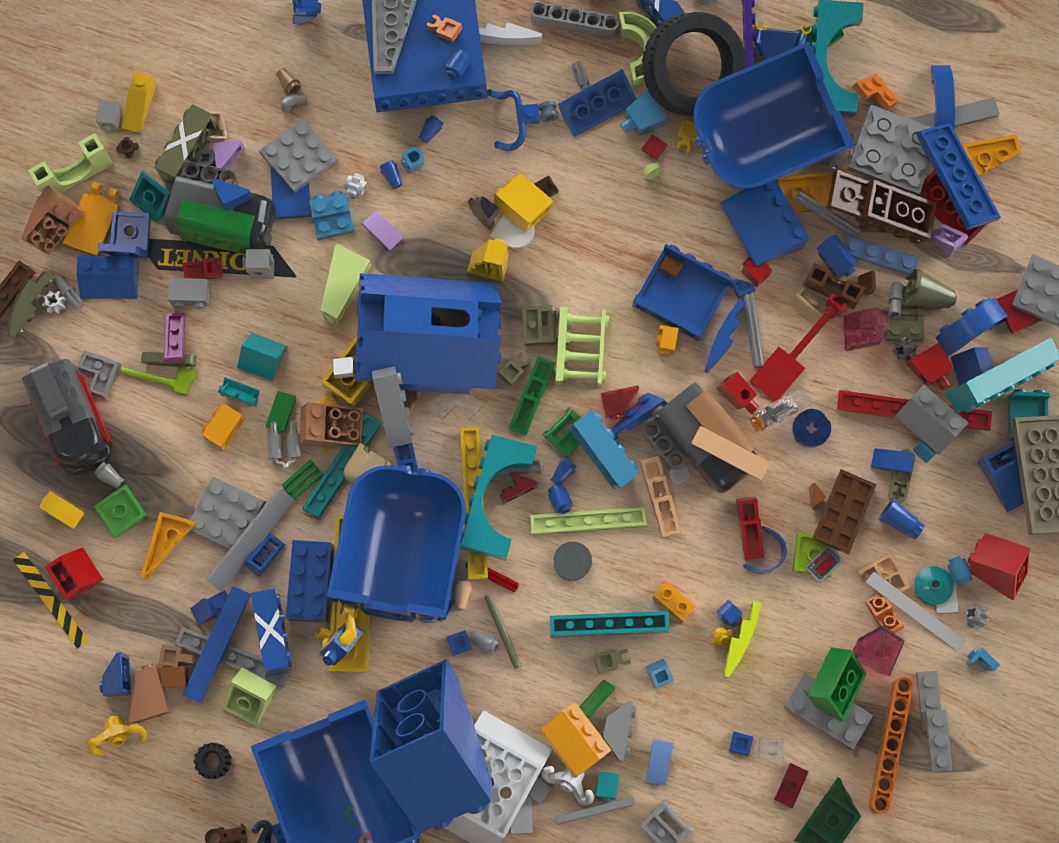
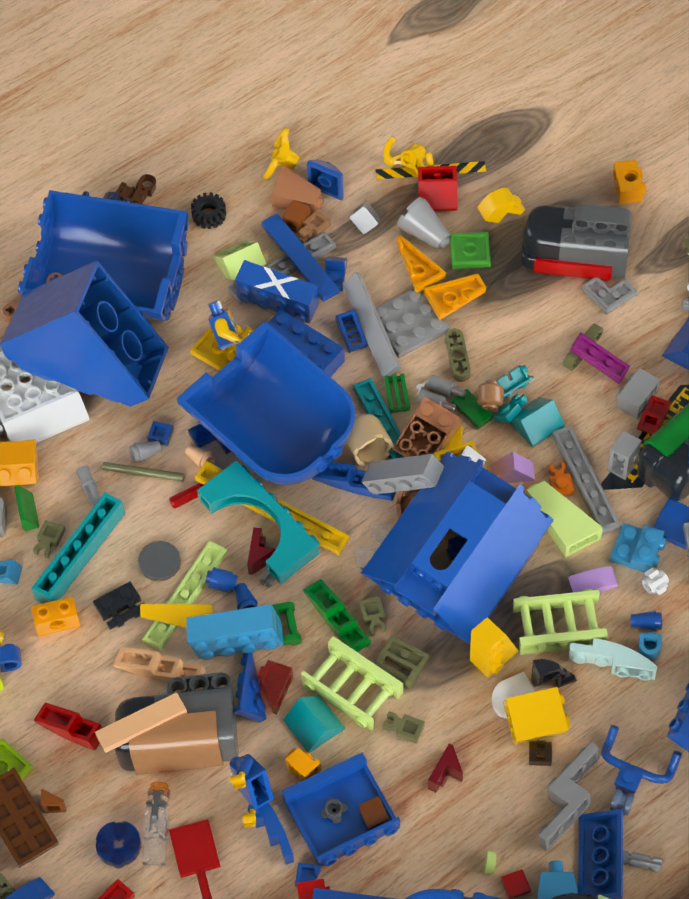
camera: 125 degrees right, 20 degrees down
light grey cone [94,462,124,489] -> none
lime piece [120,366,198,396] -> none
light orange brick [202,403,245,450] -> none
blue cone [418,115,444,144] -> none
red torso [716,371,759,415] -> none
light grey axle [743,294,764,368] -> none
blue piece [743,526,787,574] -> none
none -> light grey axle [76,466,101,505]
none -> black plate [93,581,145,630]
none -> yellow sticker [140,604,213,628]
none -> blue torso [229,754,274,827]
none -> teal slope [283,695,345,753]
none -> dark grey plate [321,798,347,823]
none -> panel [349,200,381,234]
none -> yellow piece [383,136,434,175]
none -> olive plate [383,711,425,744]
none -> light grey cone [397,197,451,249]
none -> light orange wing [424,274,486,320]
none -> dark red slope [428,743,463,793]
none -> olive beam [445,328,470,382]
none -> medium nougat head [477,380,504,411]
none -> lavender slope [492,452,535,483]
none -> teal plate [493,394,529,423]
none -> yellowish green fence [513,589,608,655]
none -> light grey bracket [538,742,599,851]
none -> orange plate [549,462,574,497]
none -> light grey tile [552,426,621,534]
none -> light aqua slope [568,638,657,681]

